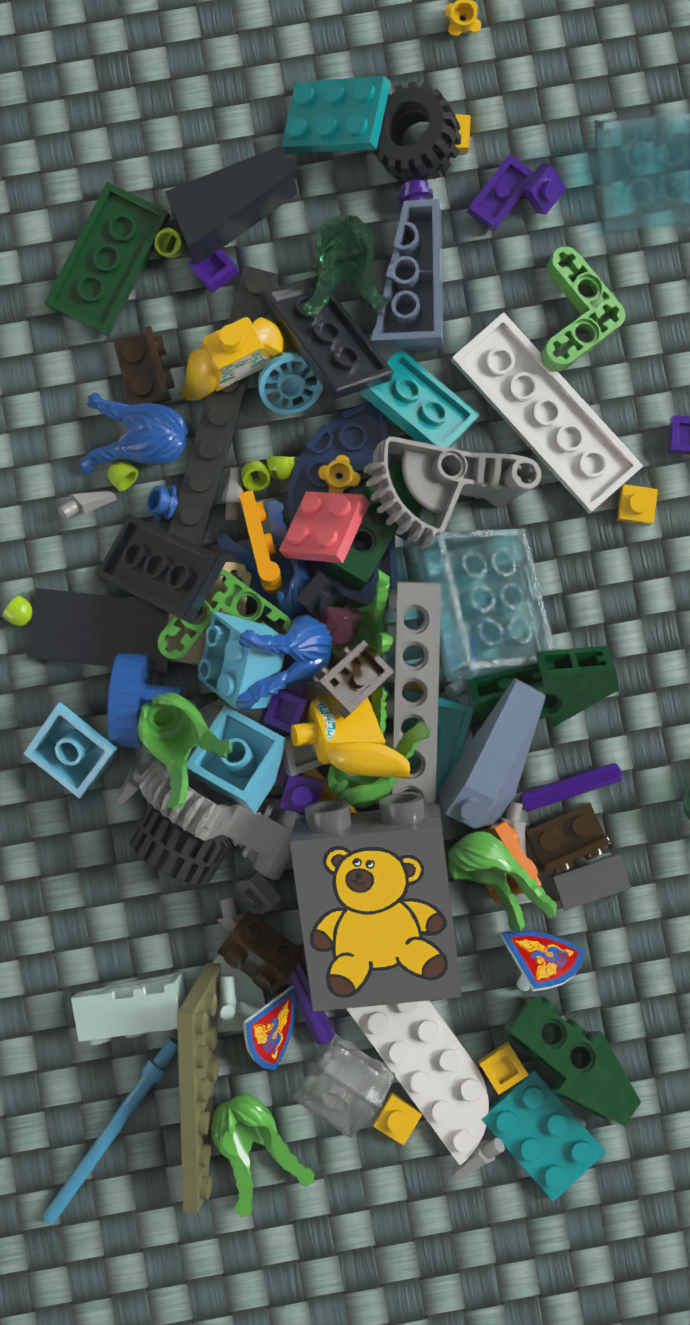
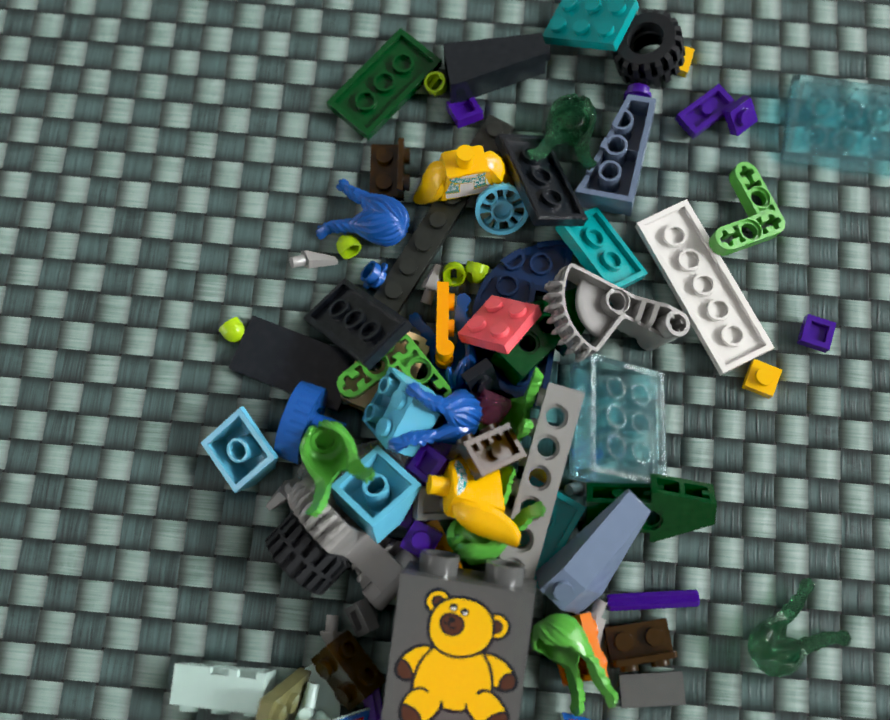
camera: 20 degrees right, 10 degrees down
yellow plate [318,455,360,493] -> none

